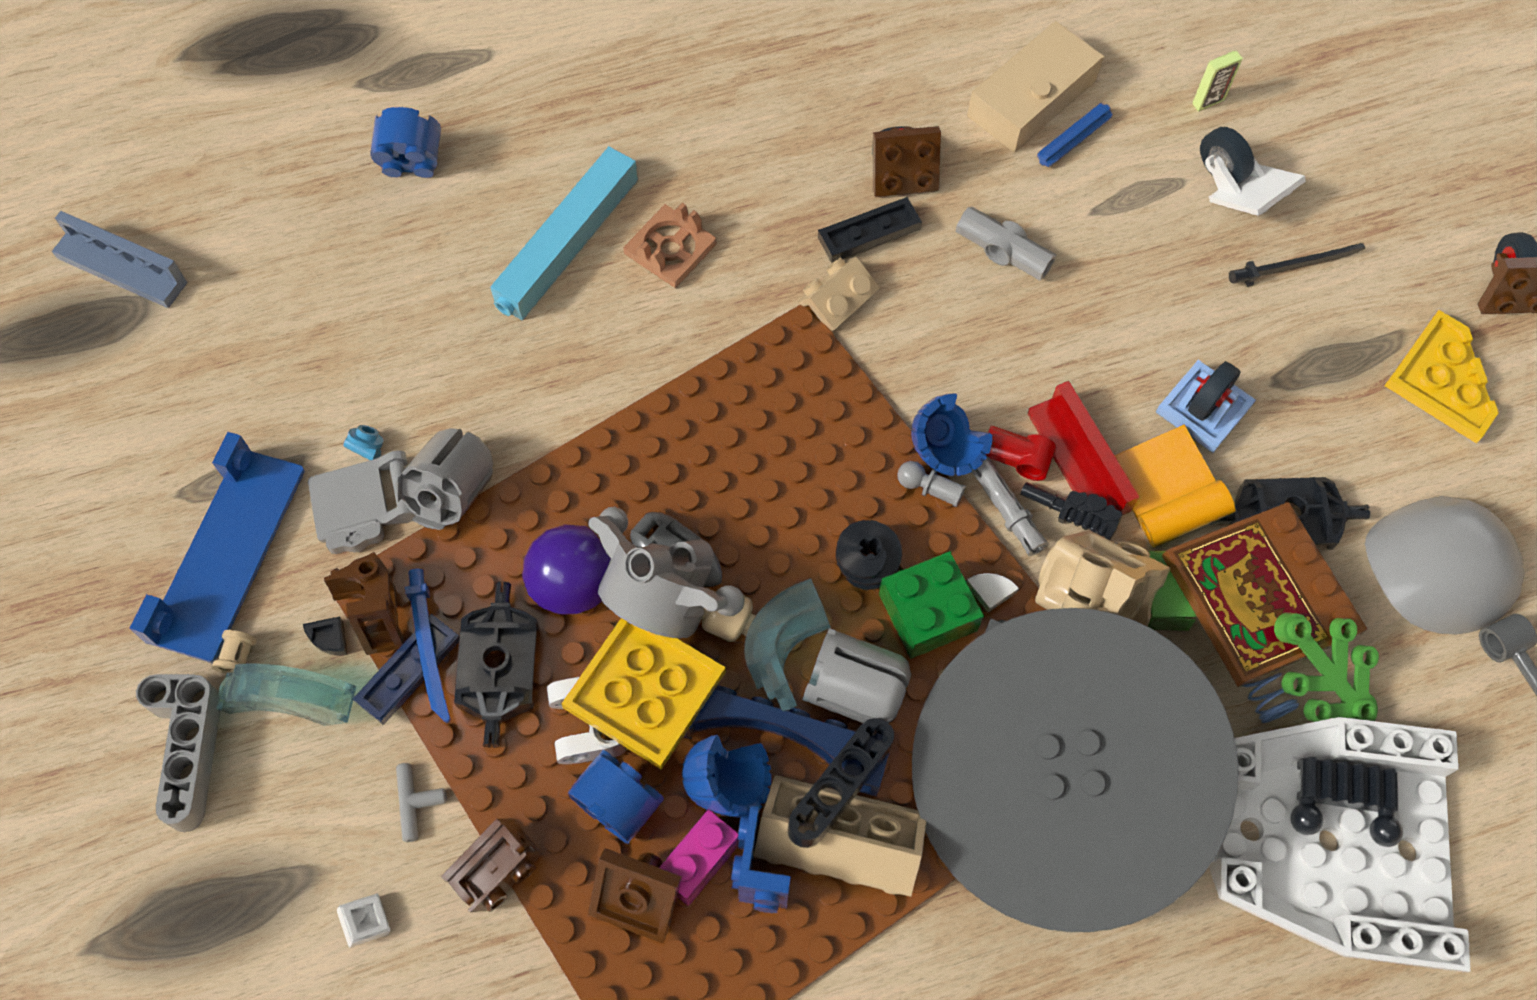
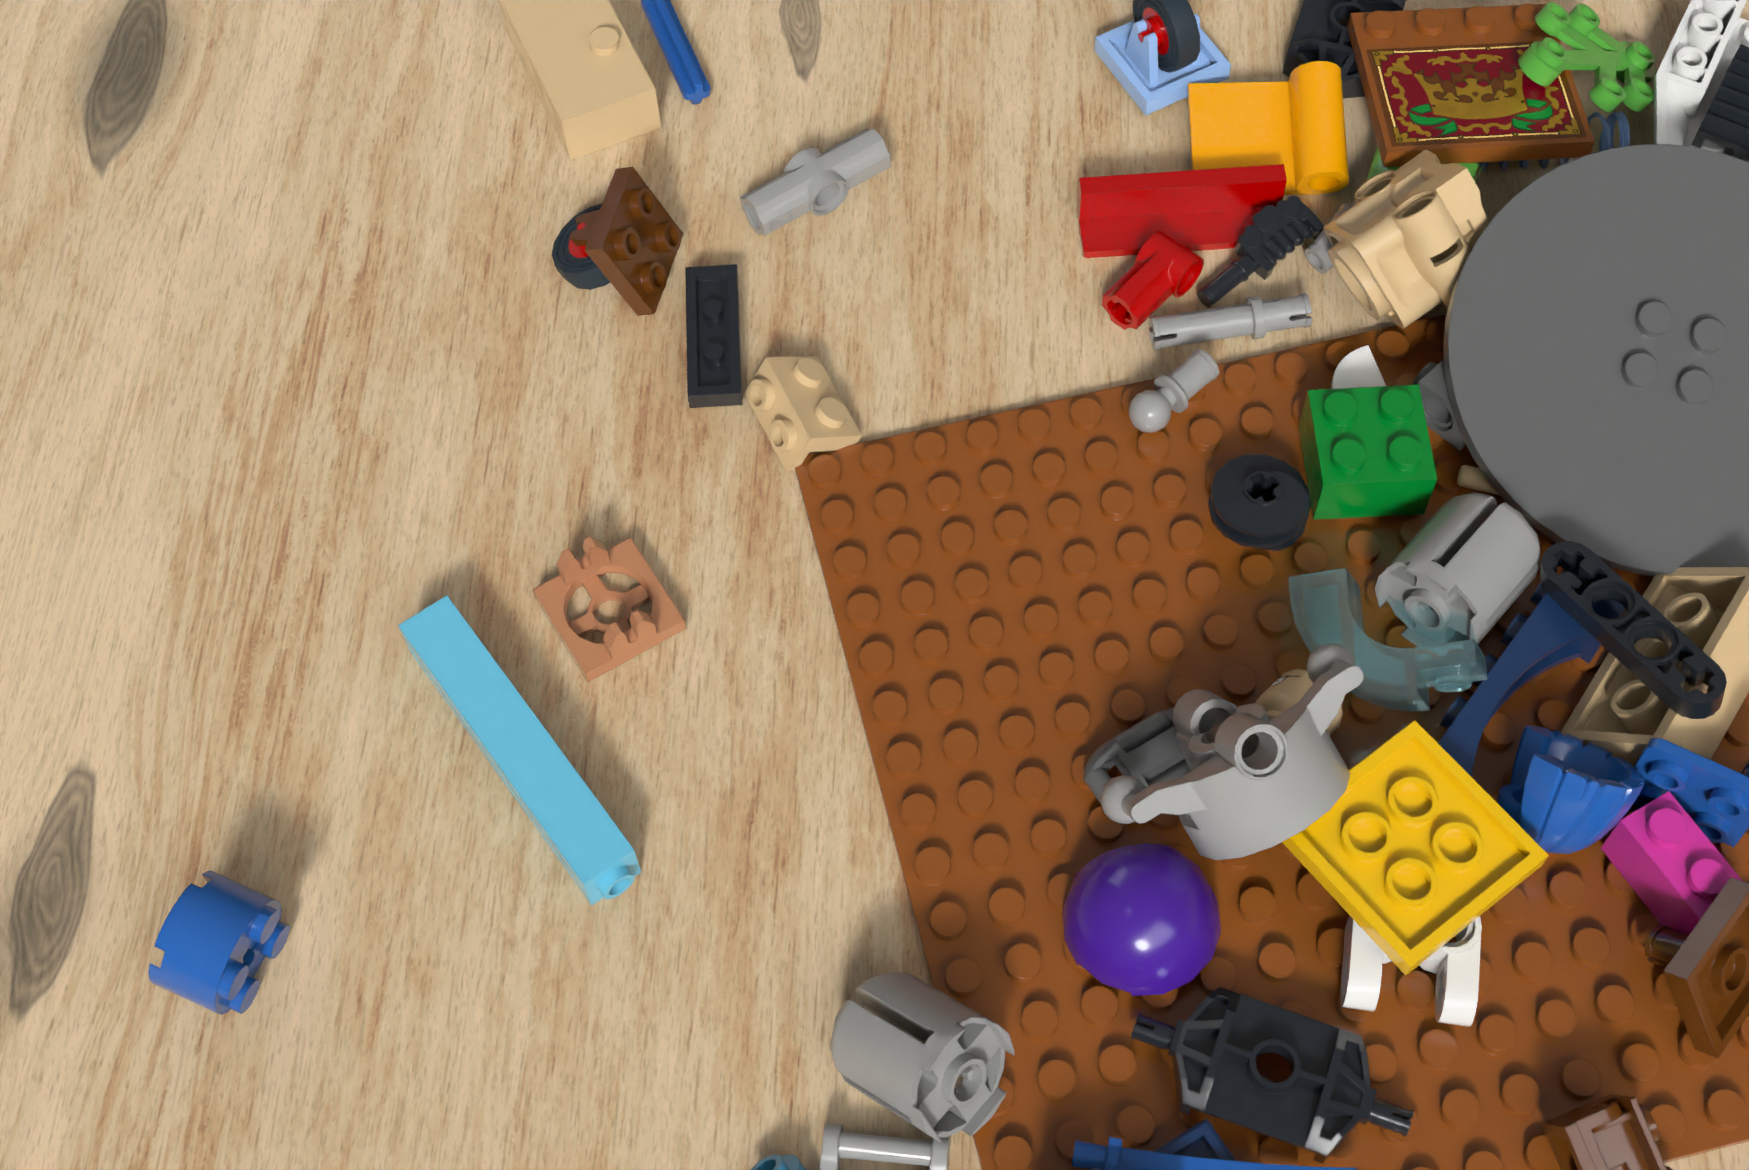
camera: 65 degrees left, 5 degrees down
blue brick [567,749,664,844] -> none
blue hair [911,393,992,476] -> none

